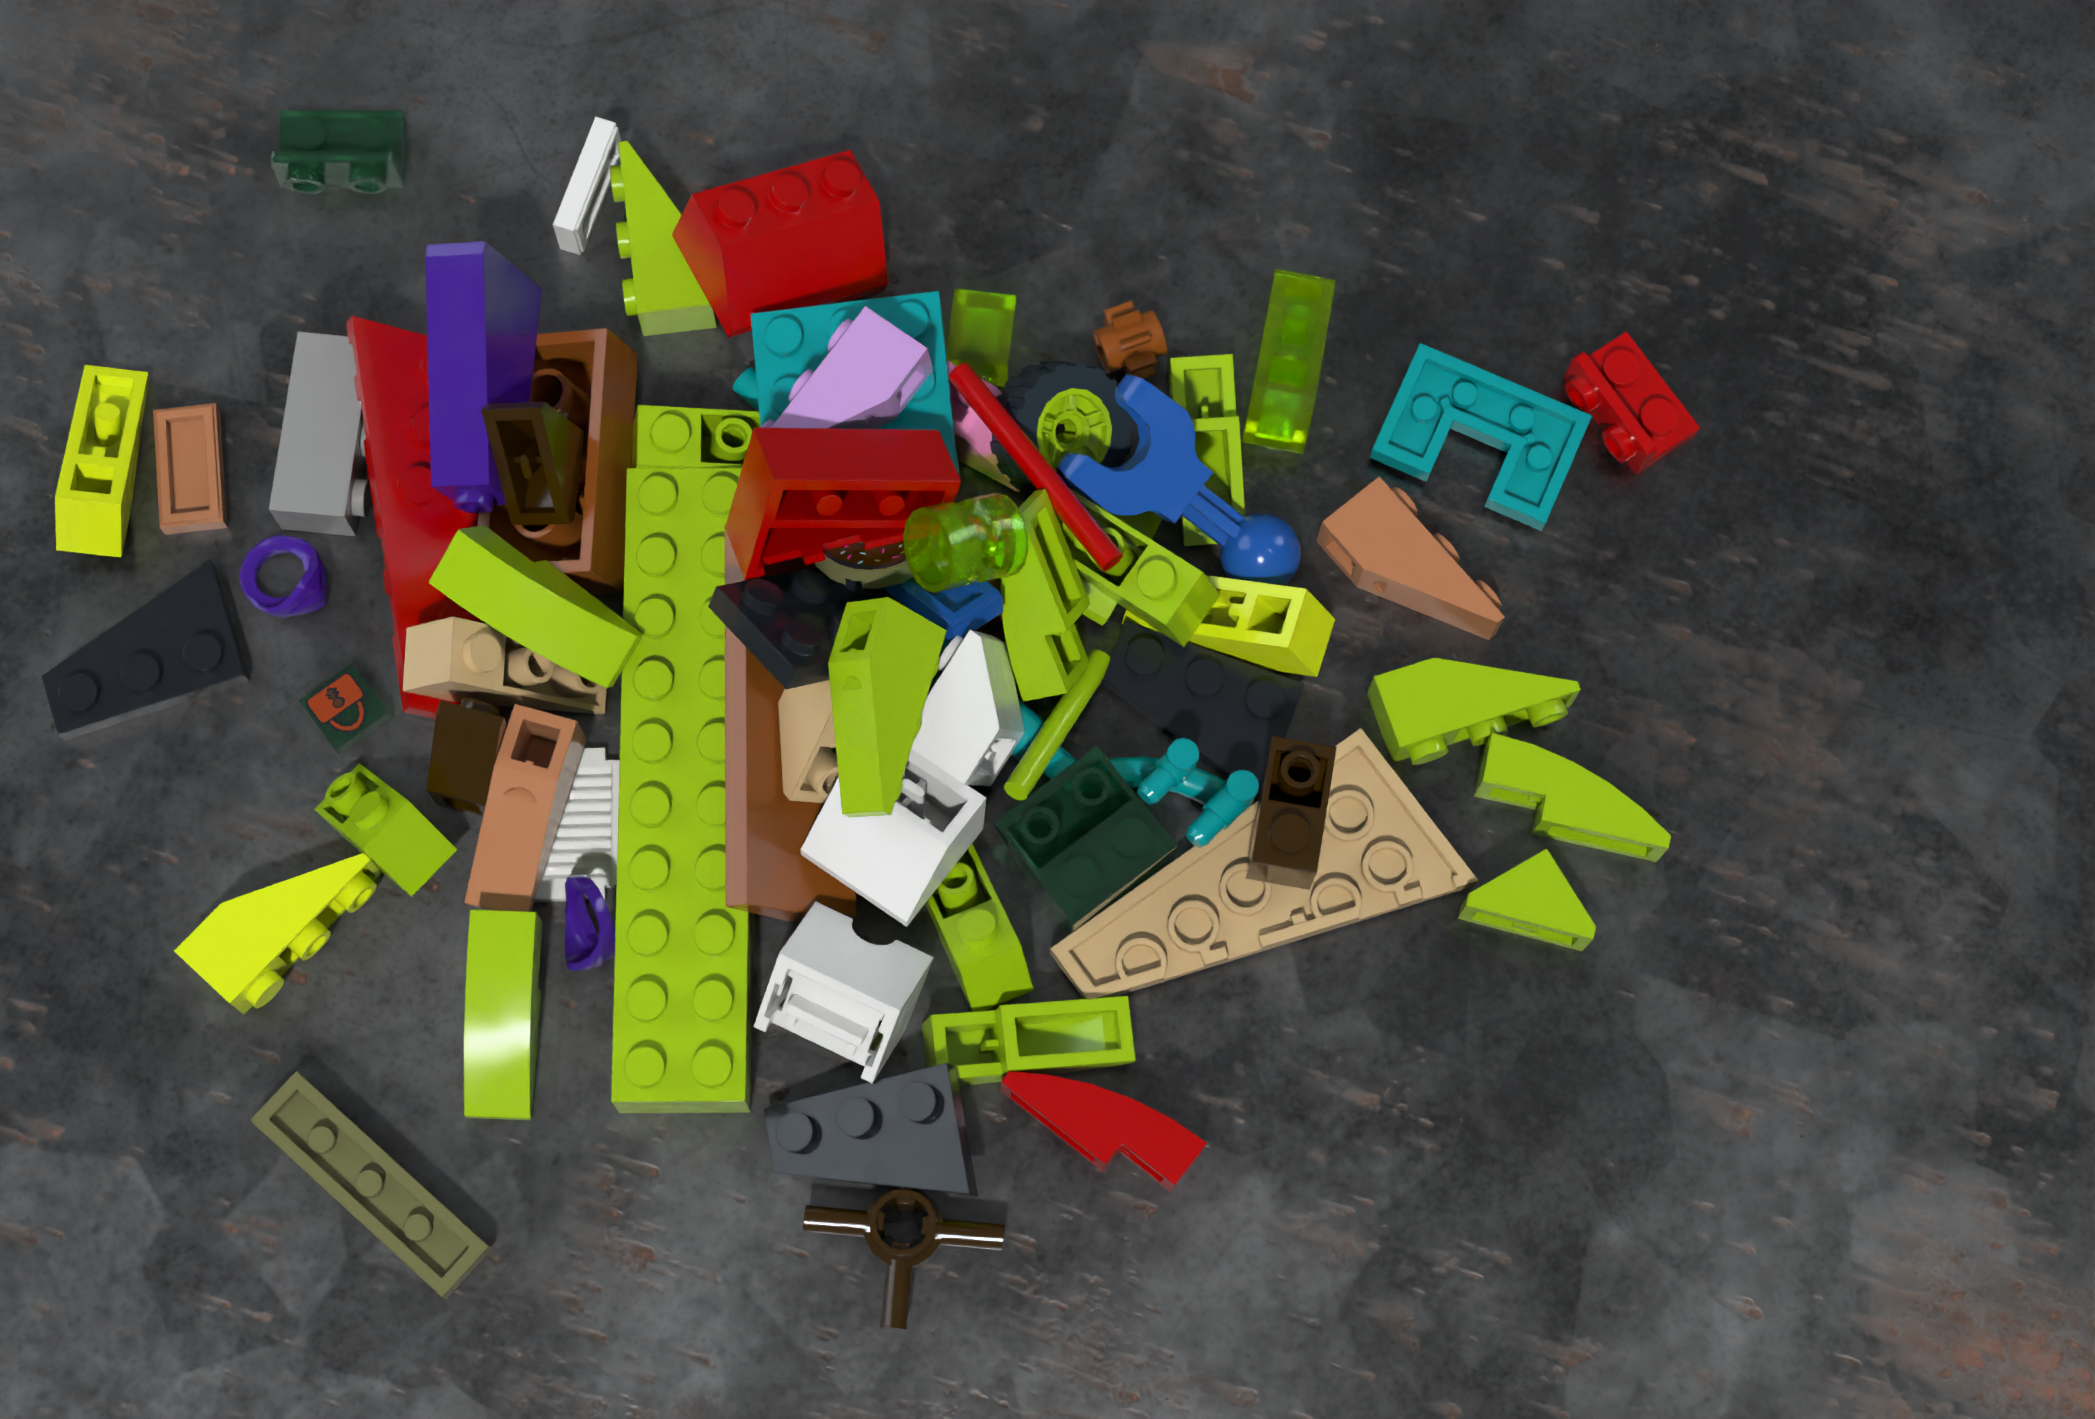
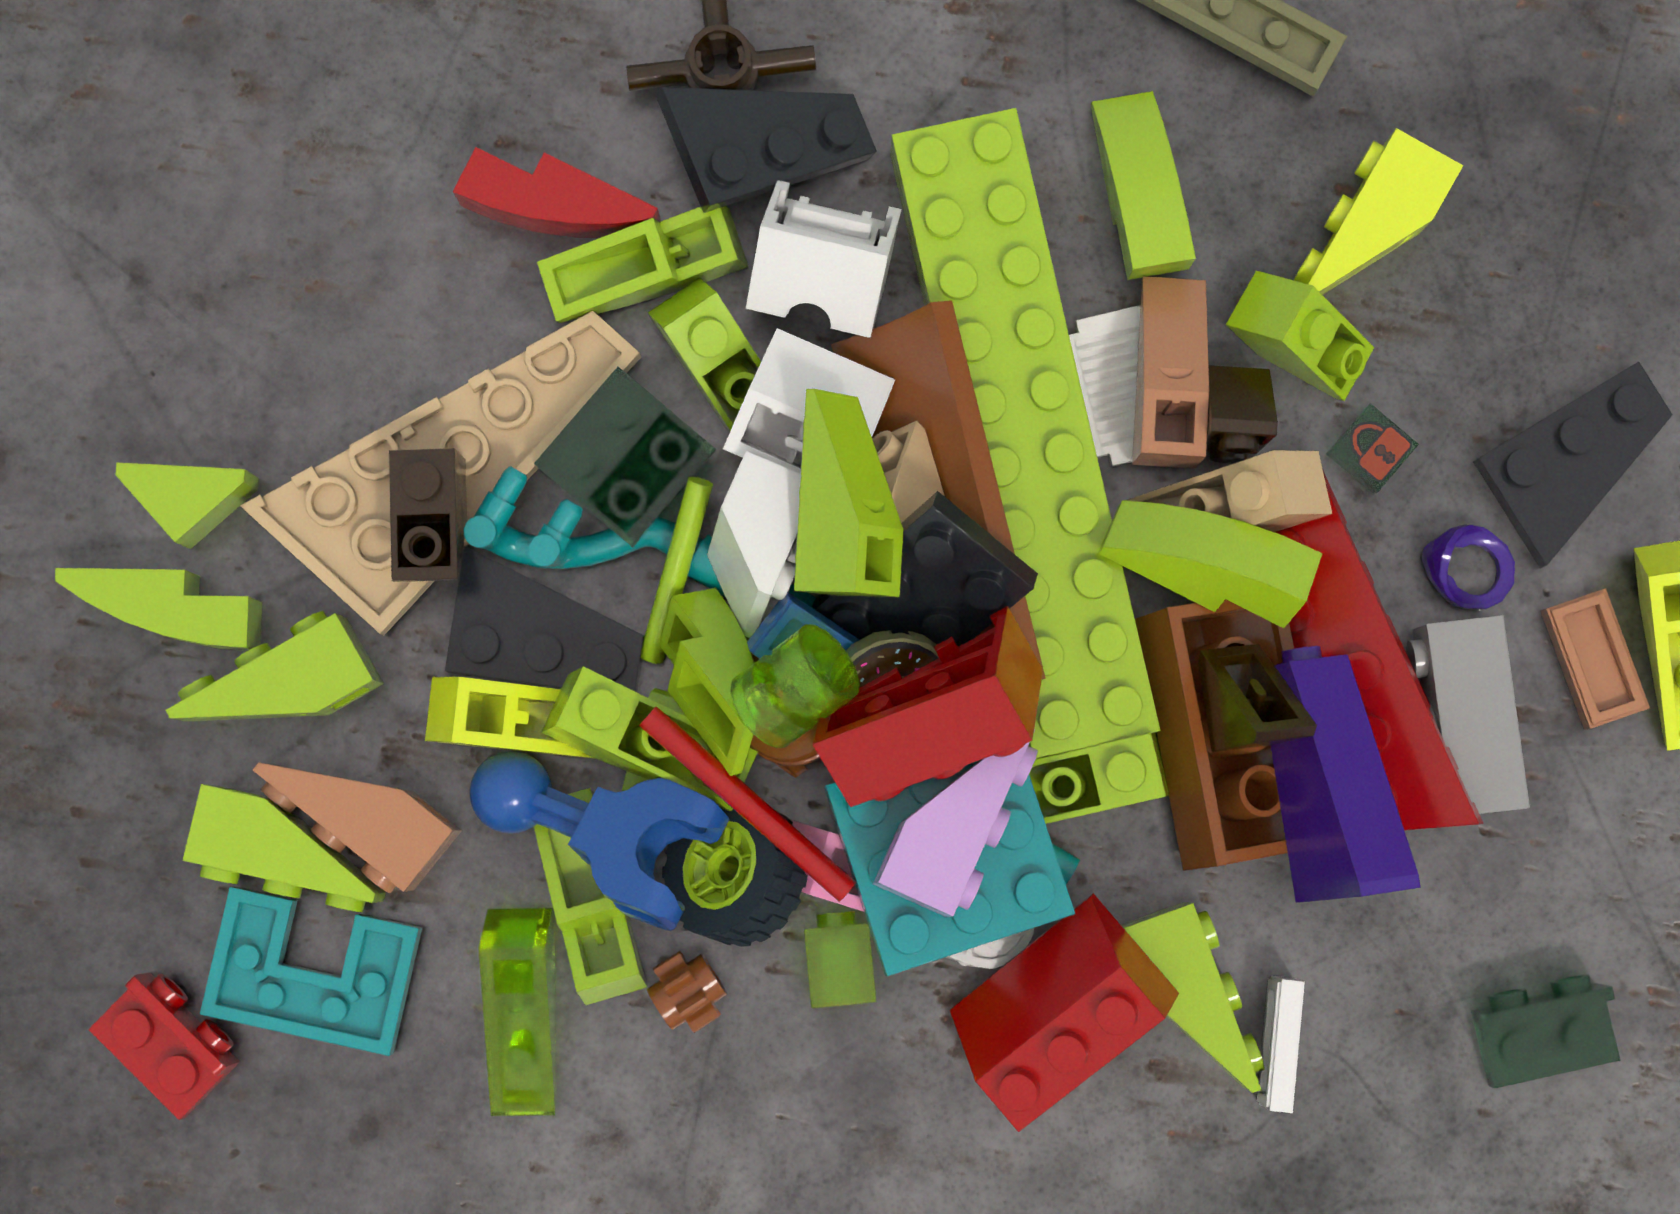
camera: 170 degrees right, 10 degrees up
dark purple piece [565,874,615,971] -> none
none -> lime slope [182,784,386,912]

